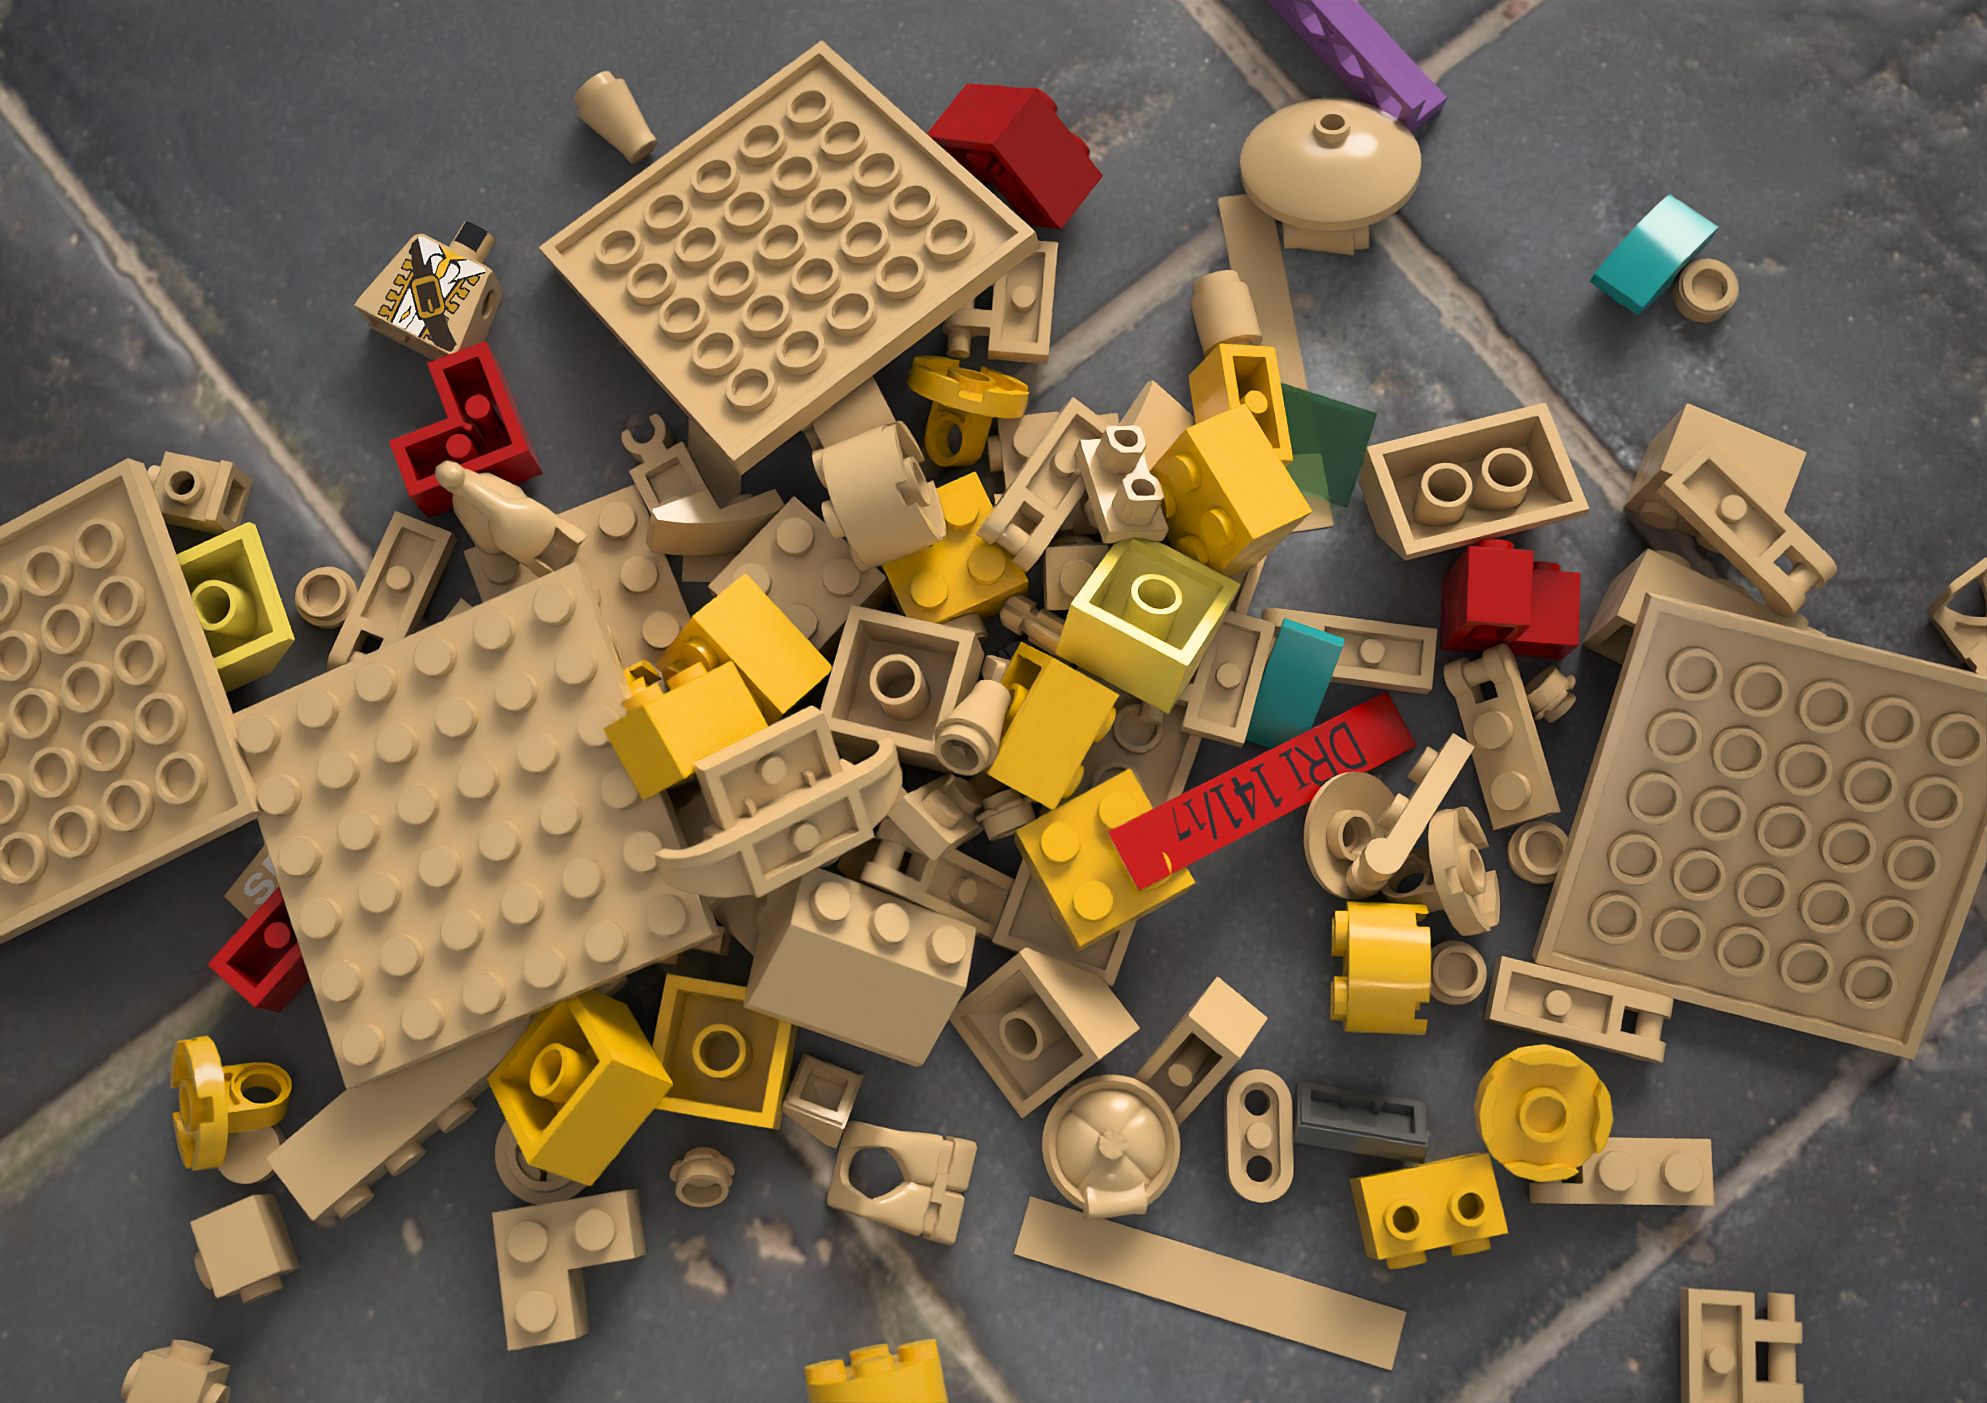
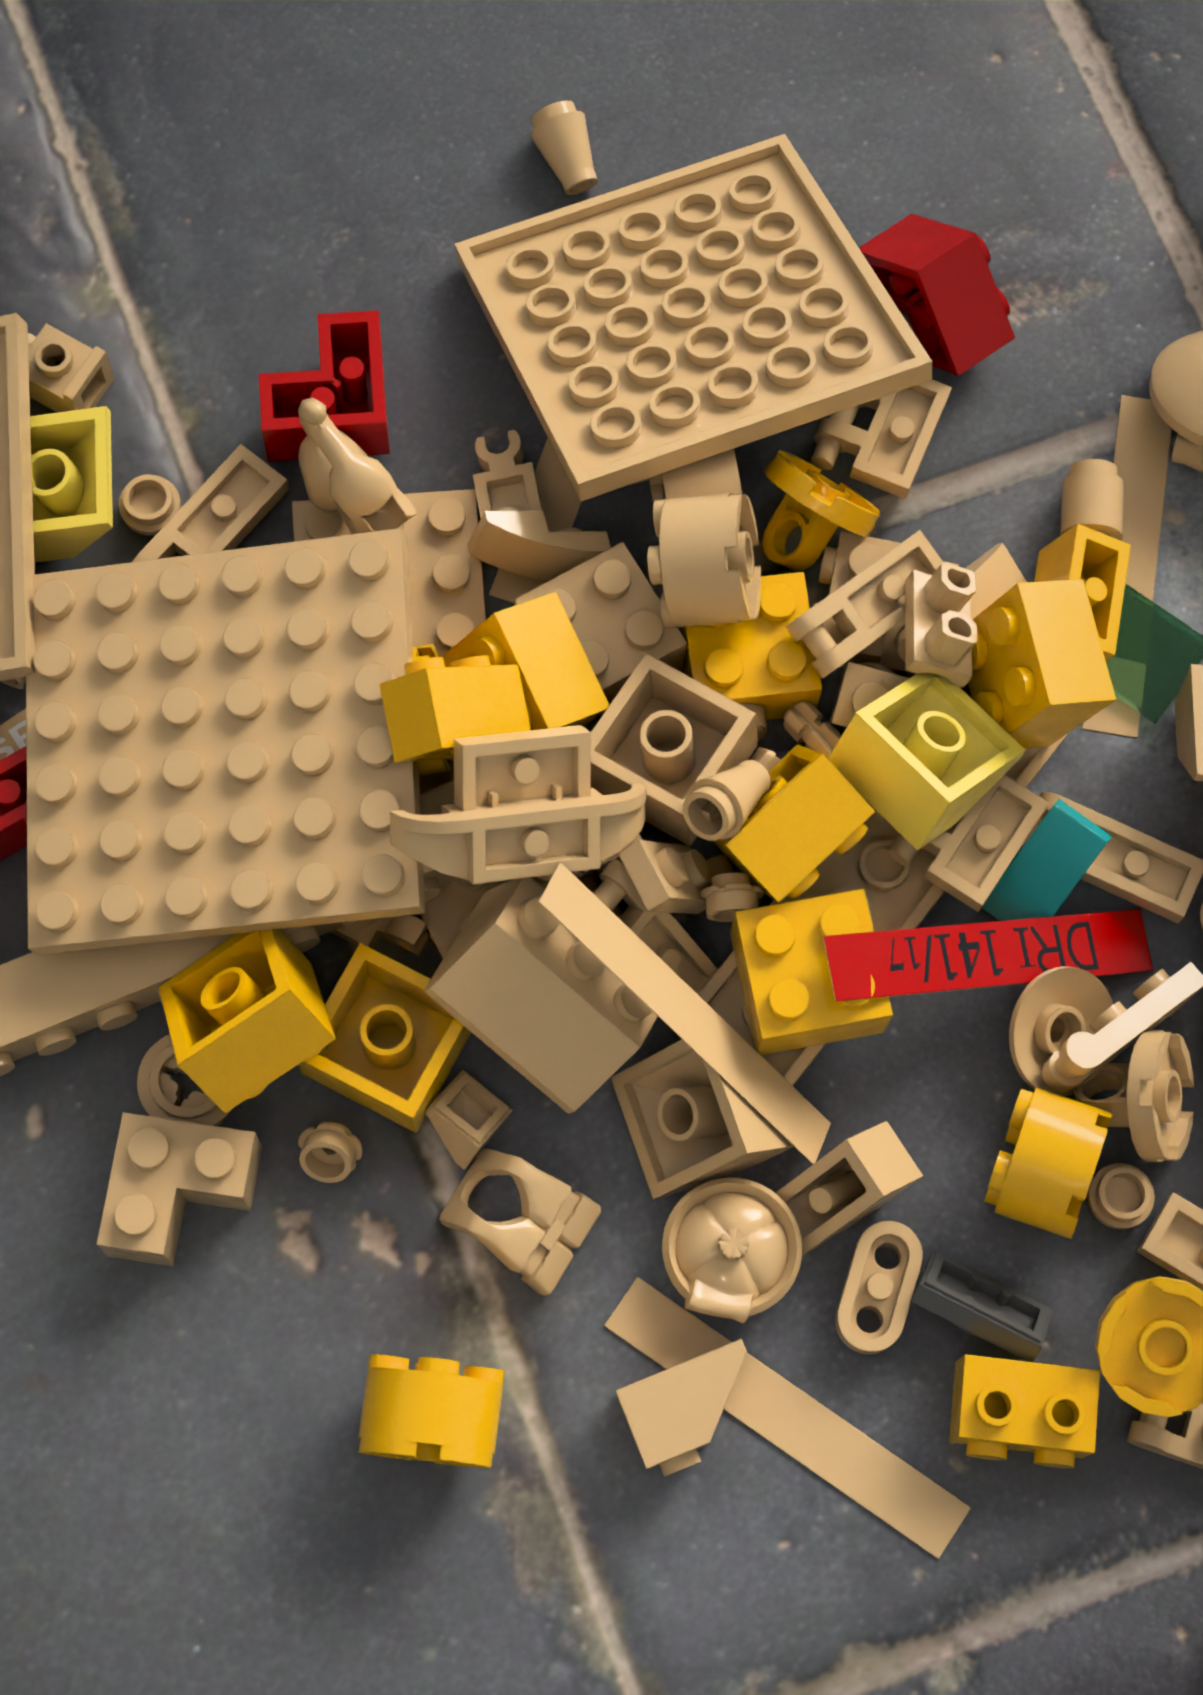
camera: 15 degrees right, 5 degrees down
torso [354,221,503,360] -> none
none -> tan sticker [538,862,831,1164]
none -> tan slope [616,1339,747,1477]

